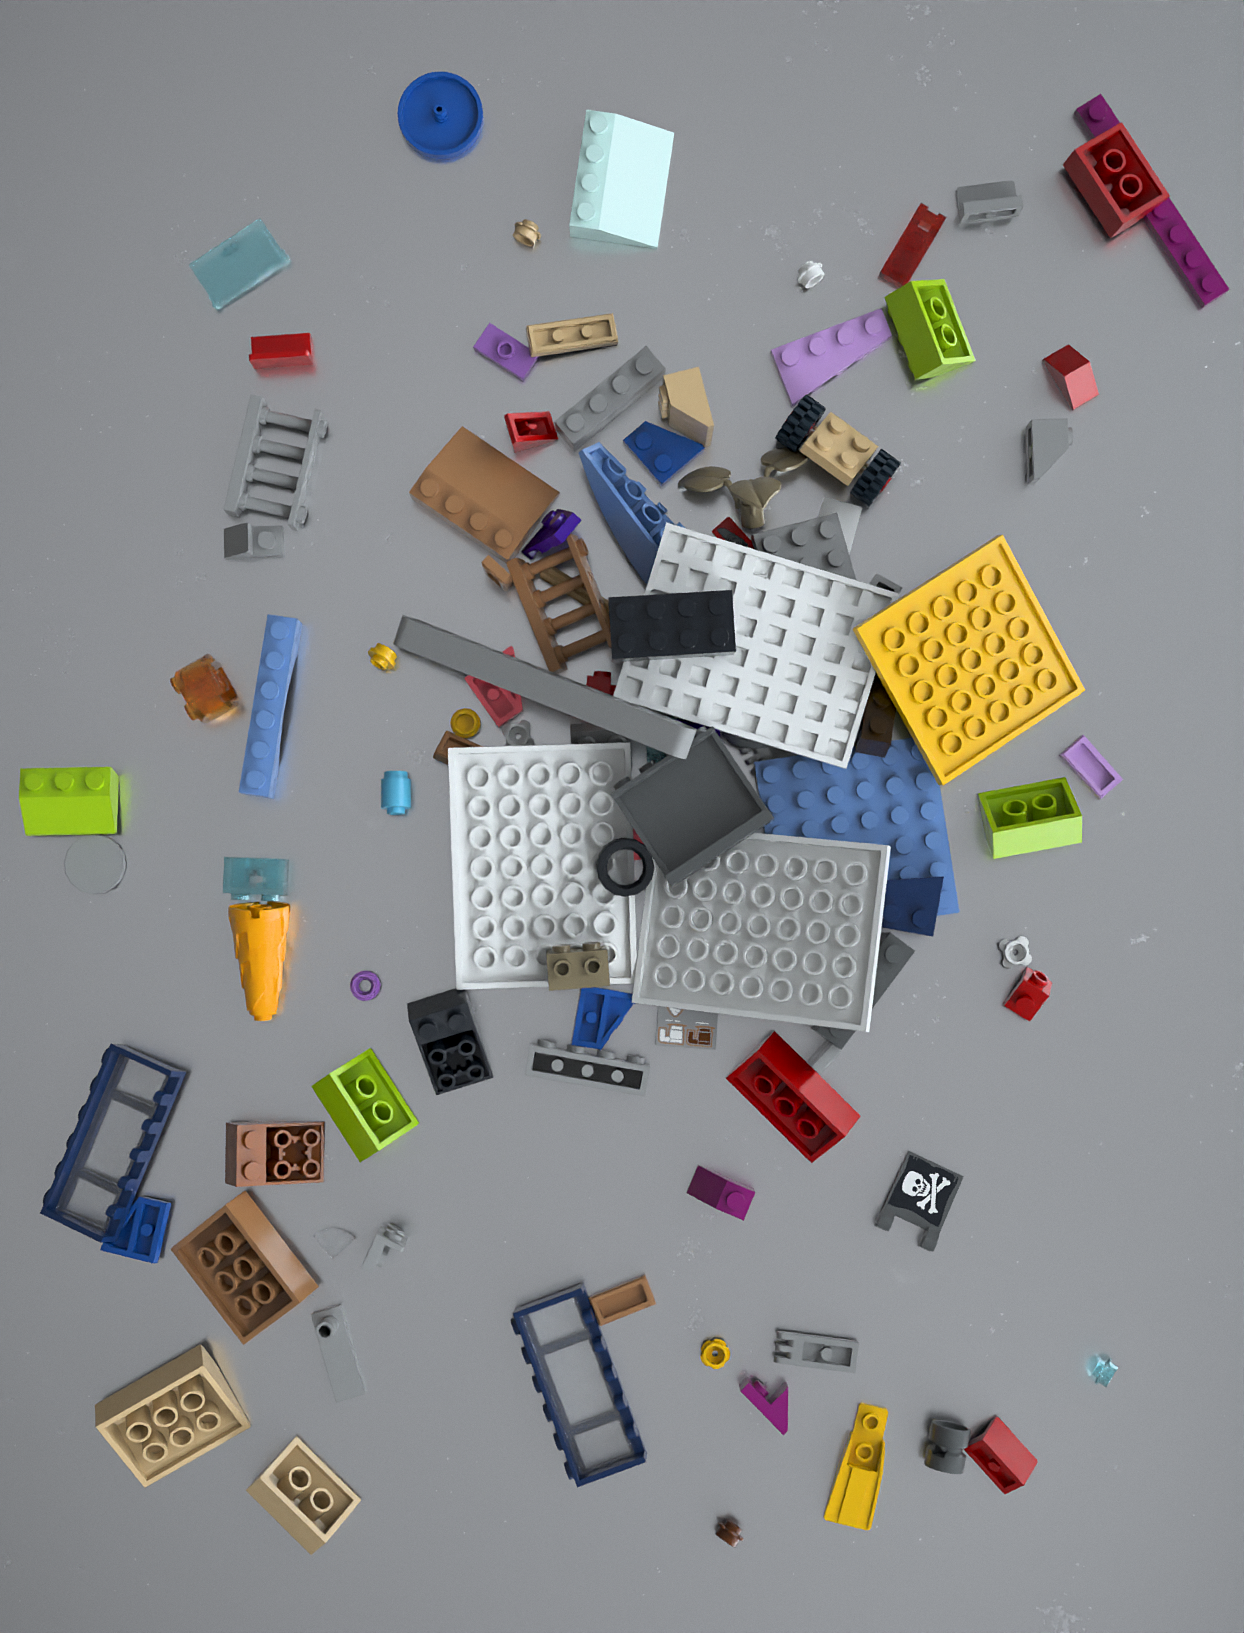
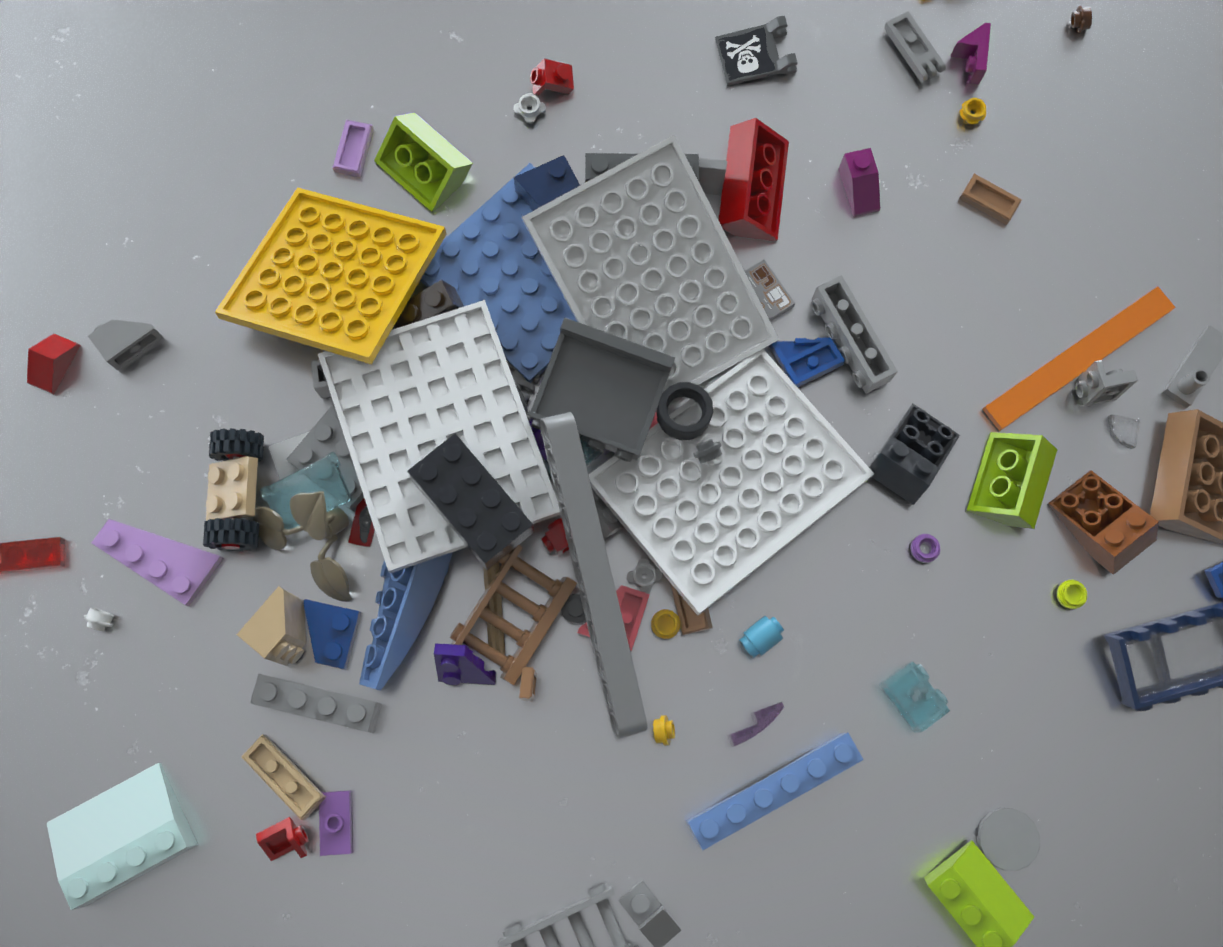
camera: 130 degrees left, 10 degrees down
clear orange brick [170,654,239,724] -> none
light orange cone [228,901,290,1021] -> none
medium nougat slope [409,426,560,563] -> none
red slope [504,411,558,453] -> none
clear window [510,1282,647,1488] -> none
tan plate [513,219,541,246] -> none
dark tan brick [546,942,610,991] -> none
lime slope [884,279,976,380] -> none
none -> red bracket [256,817,309,861]
none -> clear light blue door [261,452,352,529]
none -> dark grey plate [561,594,586,624]
none -> dark grey plate [693,439,722,464]
none -> clear purple slope [727,702,784,747]
none -> orange tile [982,286,1176,432]
none -> neon yellow plate [1057,580,1087,609]

